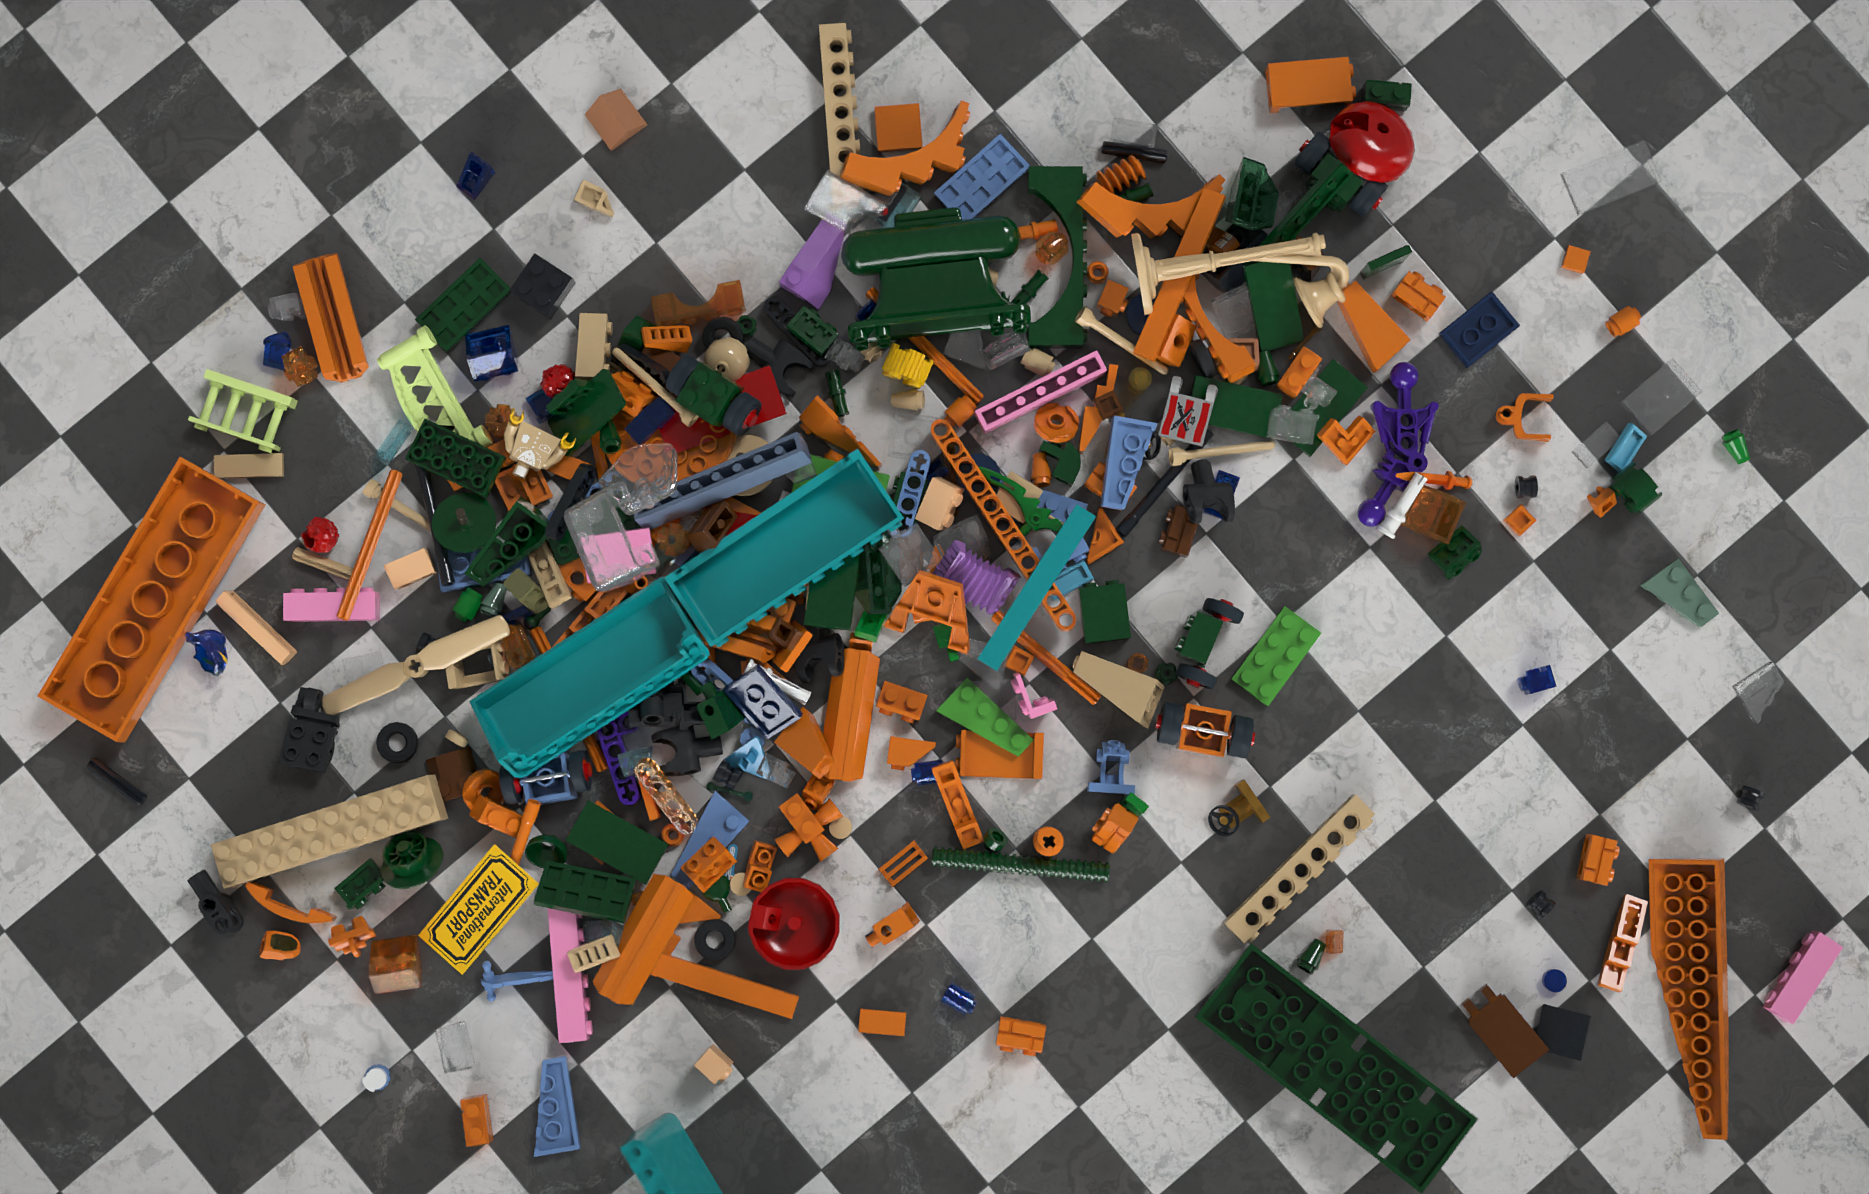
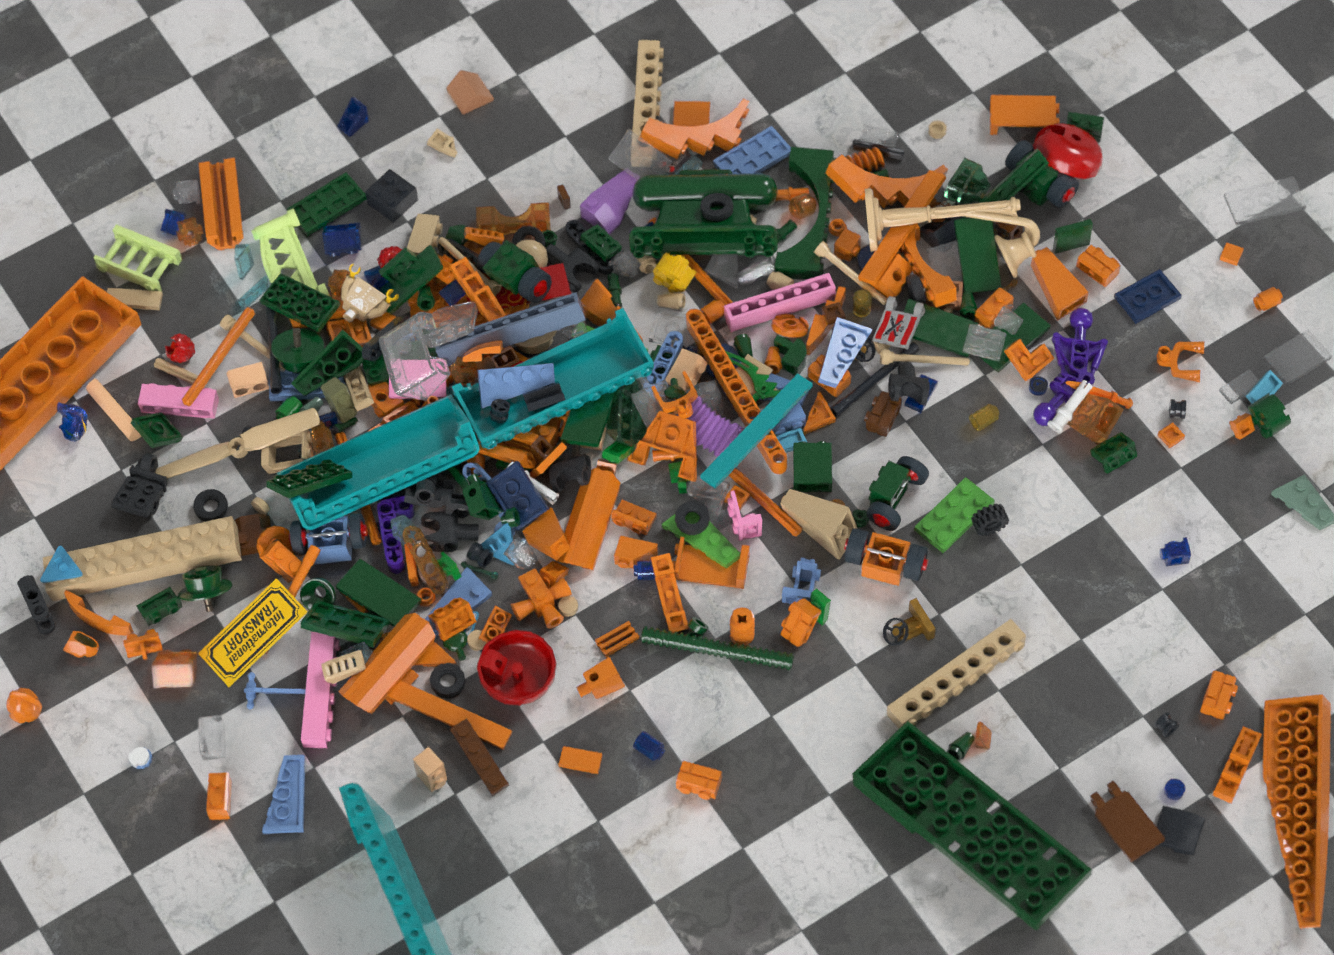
camera: 15 degrees right, 25 degrees down
none -> orange helmet [6,688,42,724]
none -> dark azure piece [40,546,83,583]
none -> dark green tile [131,412,183,448]
none -> clear light blue slope [234,244,254,280]
none -> dark green tile [266,459,353,498]
none -> green plate [432,552,462,581]
none -> orange slope [449,257,506,322]
none -> reddish brown plate [450,718,509,796]
none -> orange slope [463,340,503,362]
none -> medium blue wing [477,363,555,408]
none -> black wheel [489,399,510,423]
none -> dark green tile [501,507,520,528]
none -> black slope [522,381,565,412]
none -> reddish brown tile [557,184,571,210]
none -> orange piece [651,371,698,419]
none -> dark green rock [664,378,687,400]
none -> black tyre [675,501,710,535]
none -> black tyre [700,193,734,222]
none -> dark green cone [733,334,753,358]
none -> tan tile [928,120,947,139]
none -> clear yellow brick [969,404,999,431]
none -> black tyre [971,504,1009,536]
none -> tile [1029,376,1048,396]

